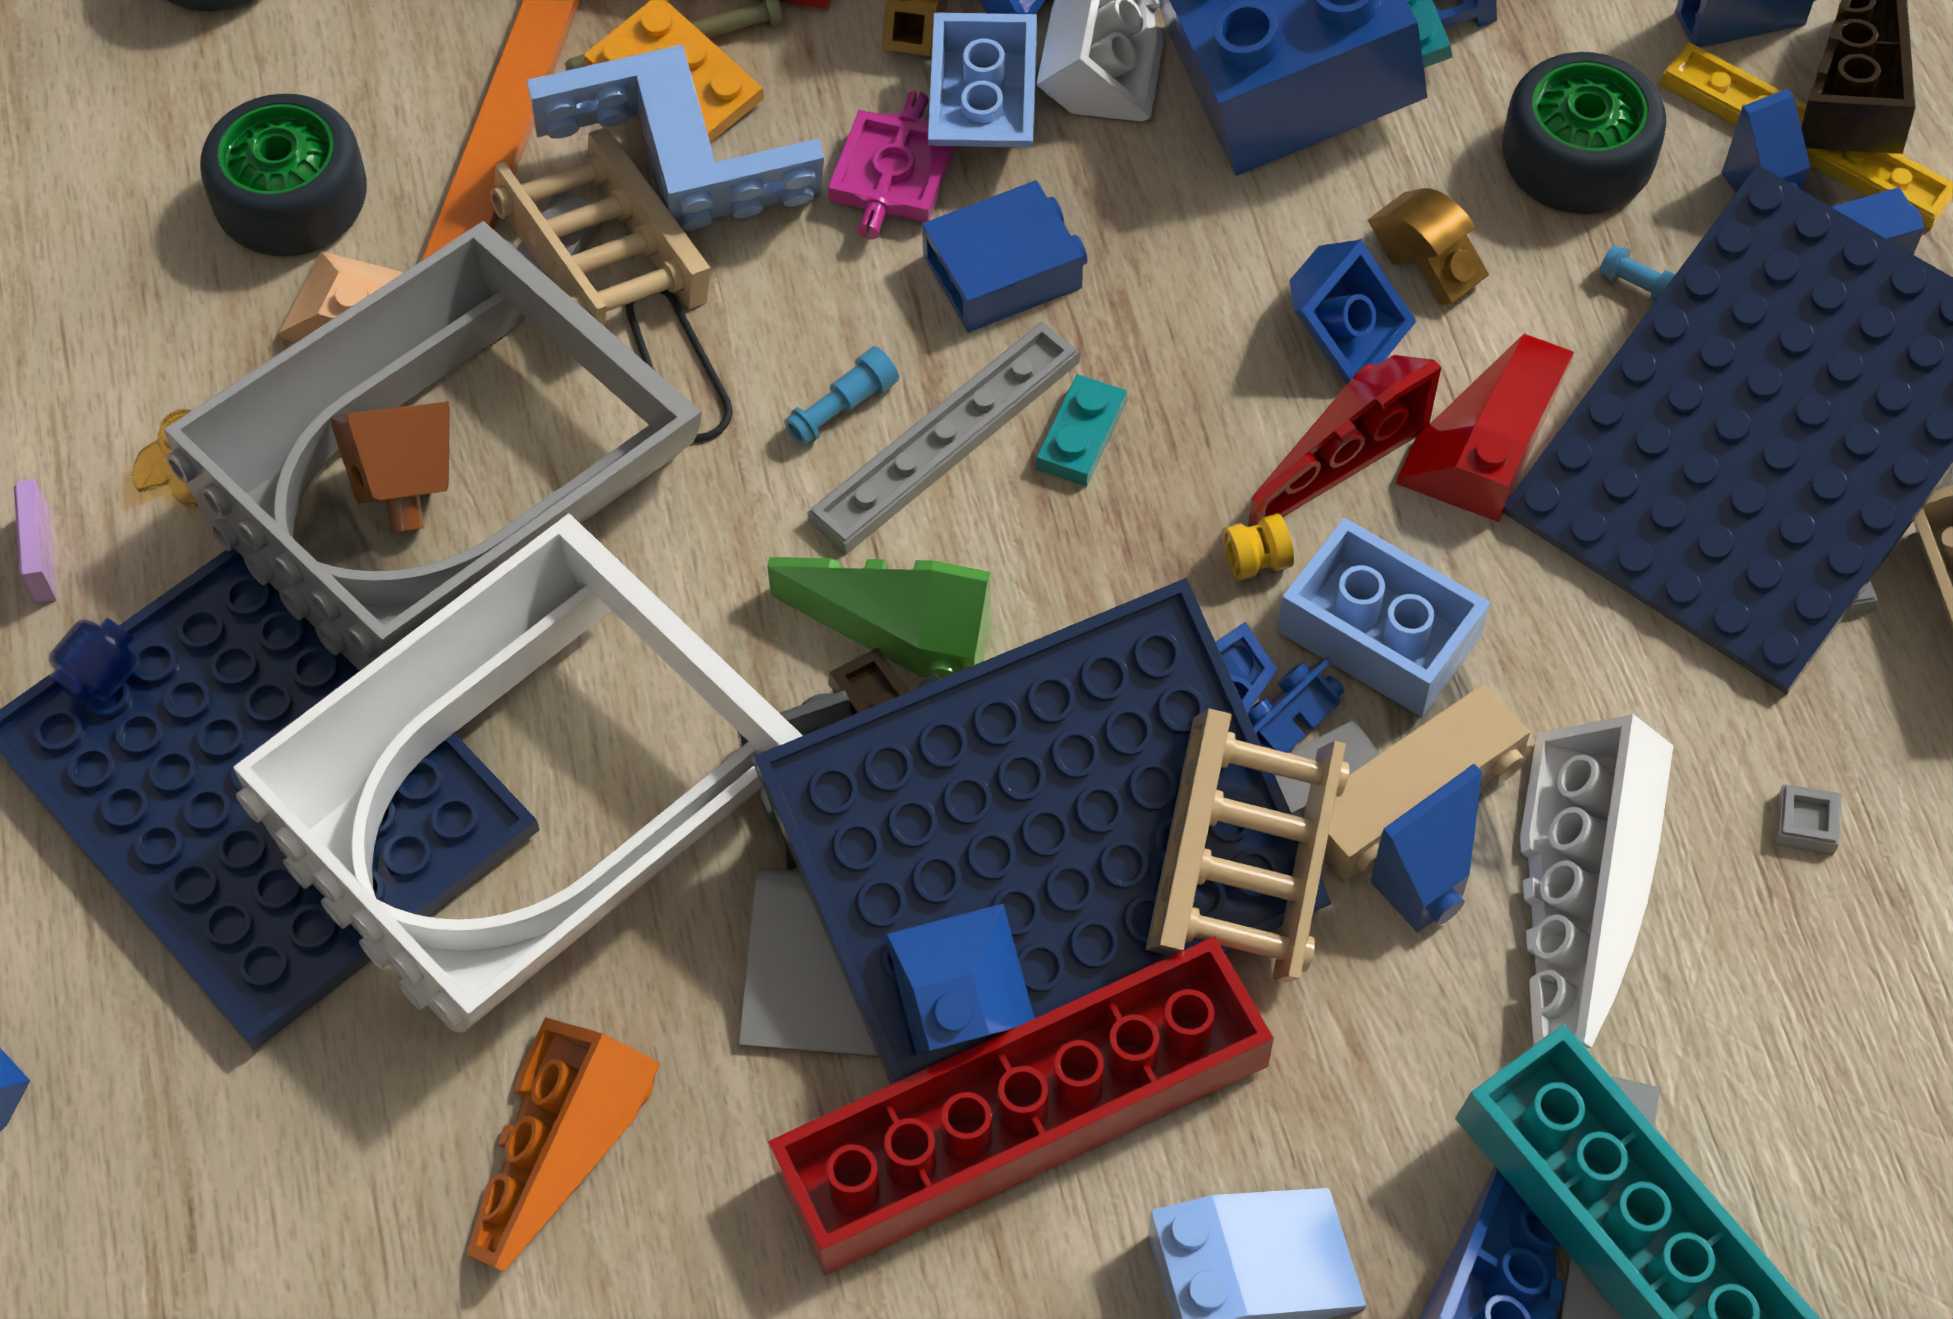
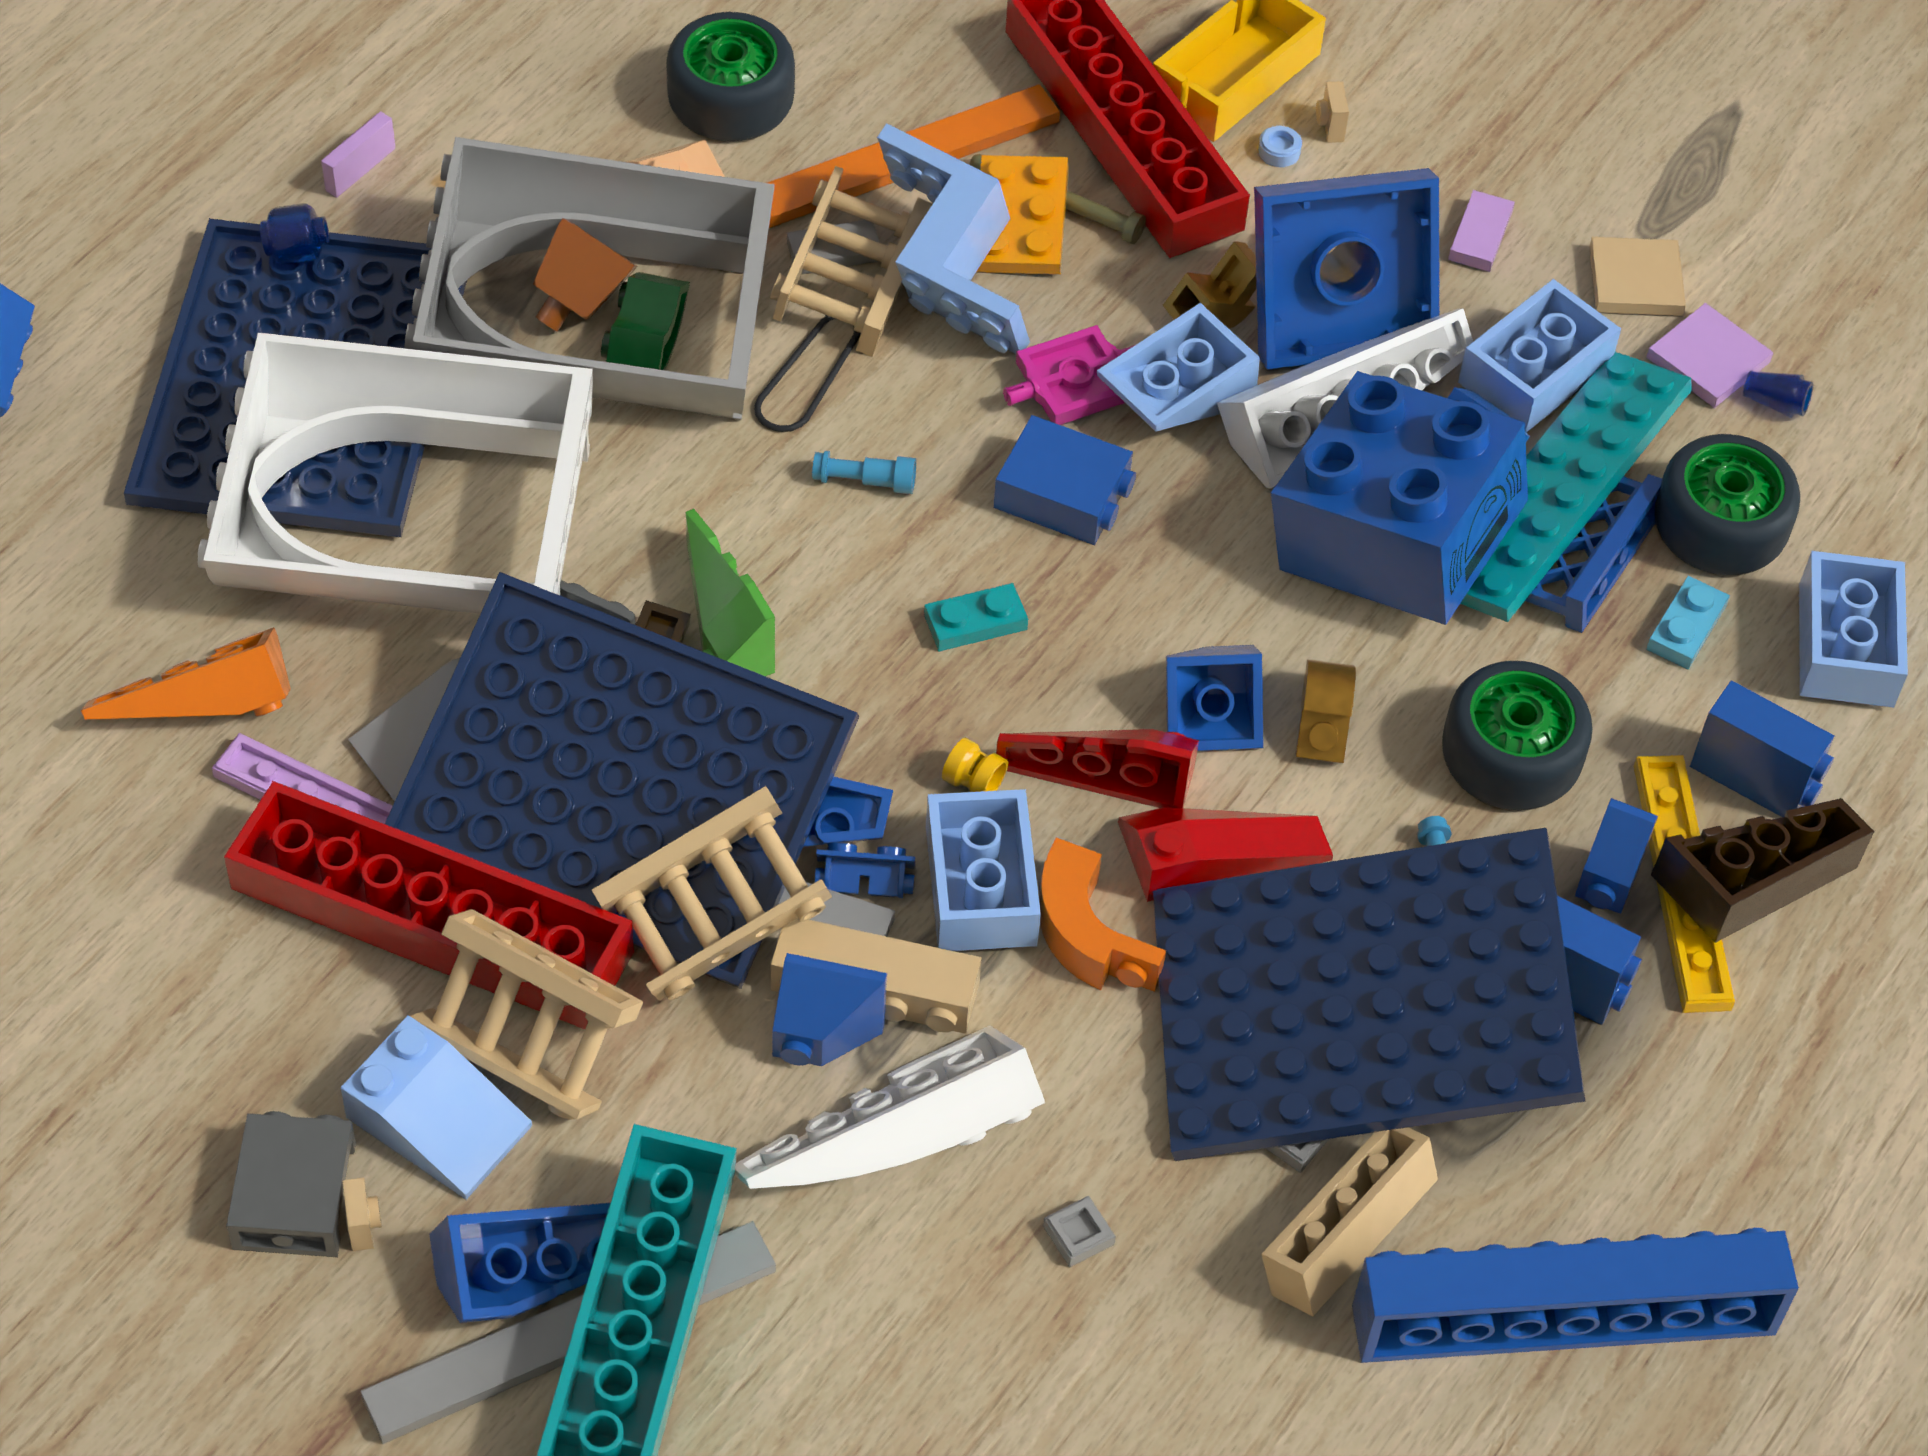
camera: 45 degrees right, 5 degrees down
light grey tile [807,321,1080,555] -> none
blue slope [885,904,1035,1055] -> none
none -> lavender tile [212,733,392,824]
none -> tan fence [410,909,643,1120]
none -> dark green brick [601,272,690,370]
none -> orange arch [1039,837,1166,992]

